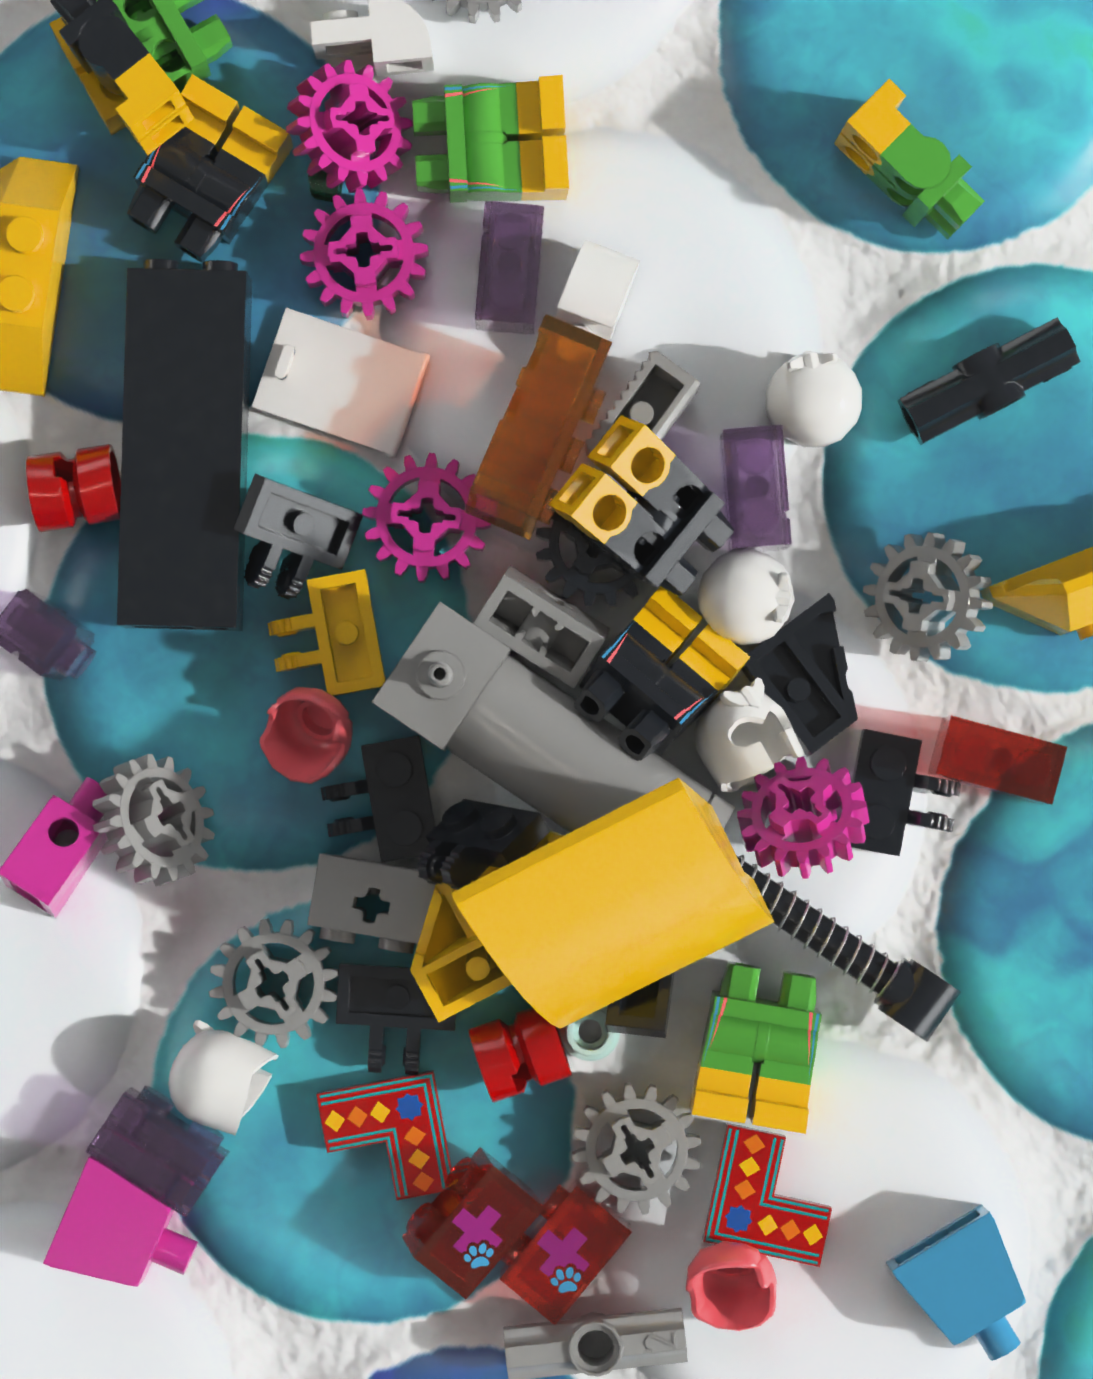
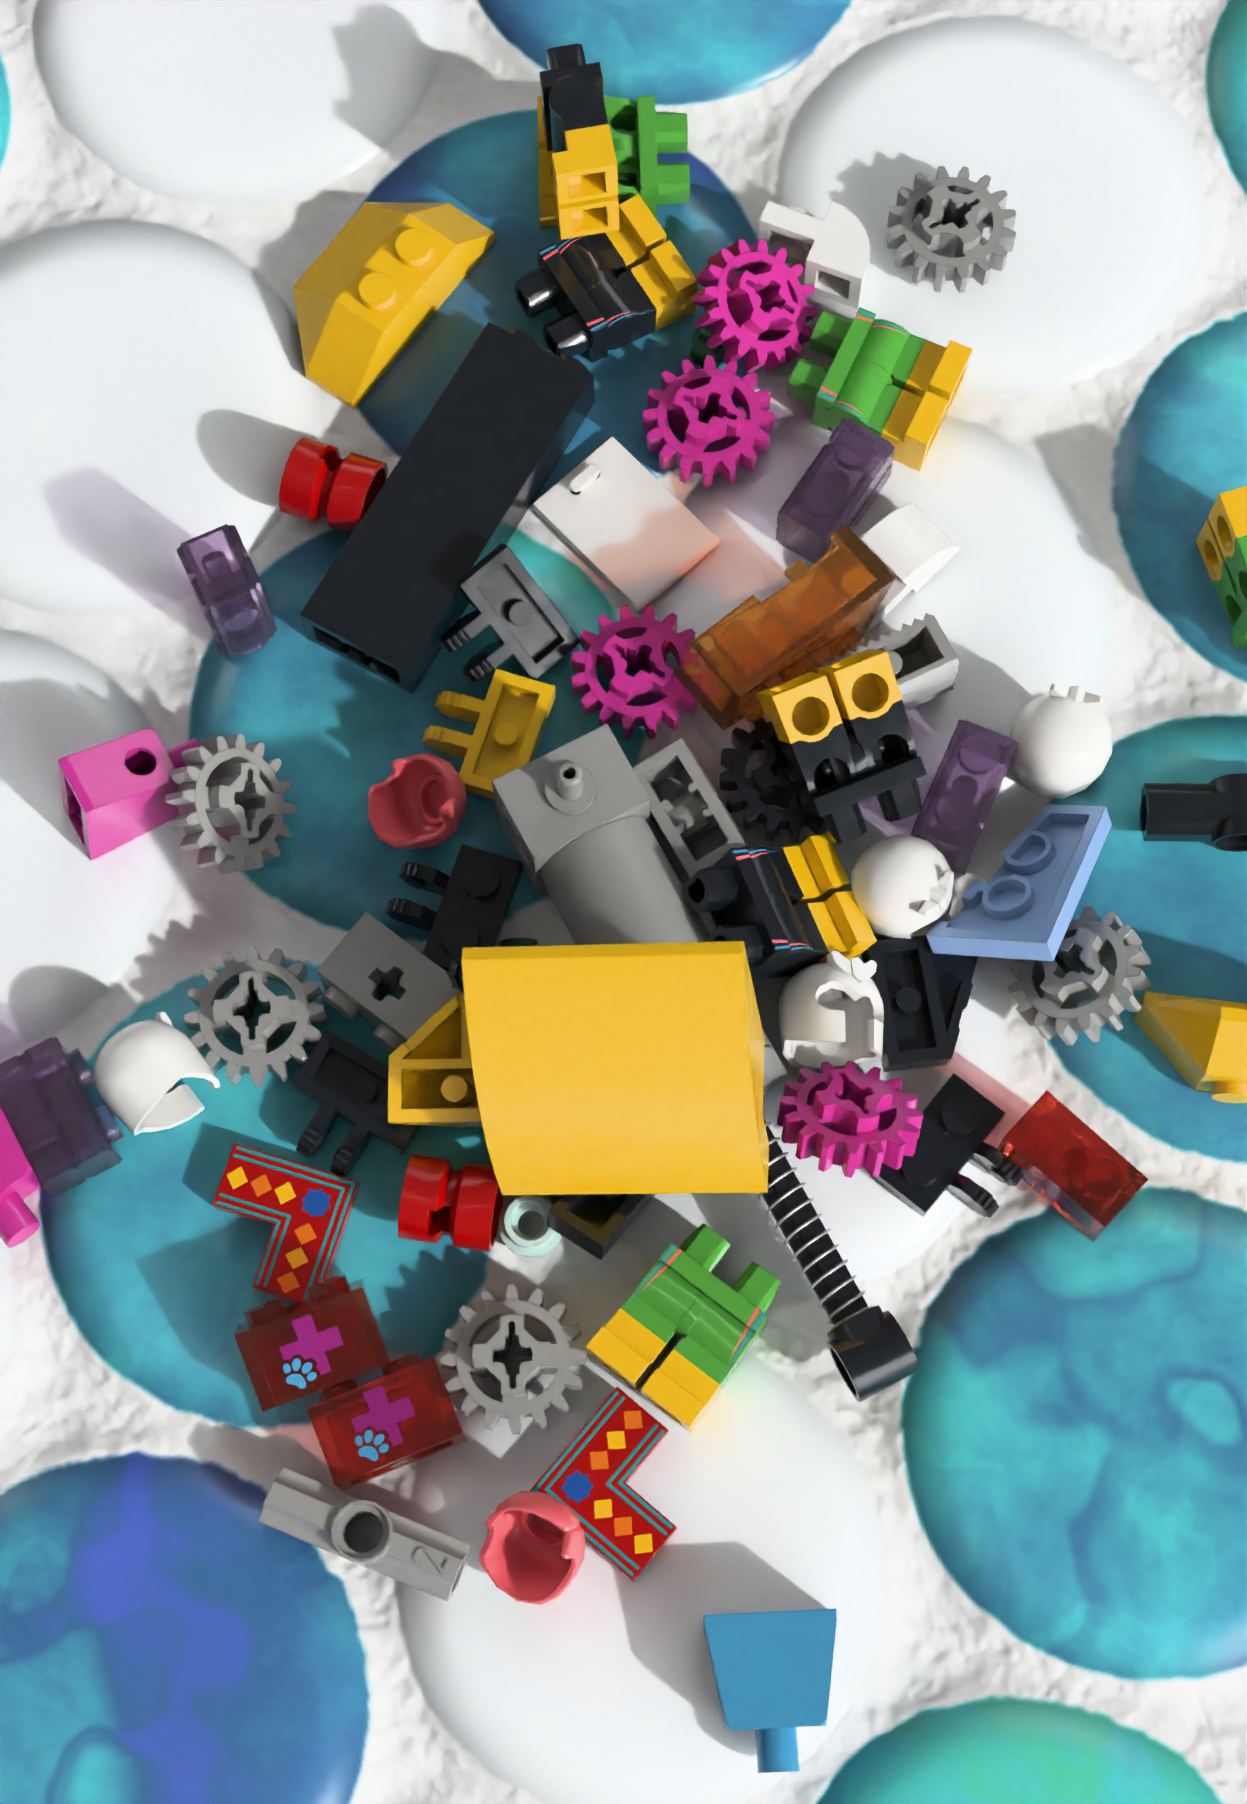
camera: 30 degrees right, 15 degrees down
none -> light blue wing [926,804,1112,961]

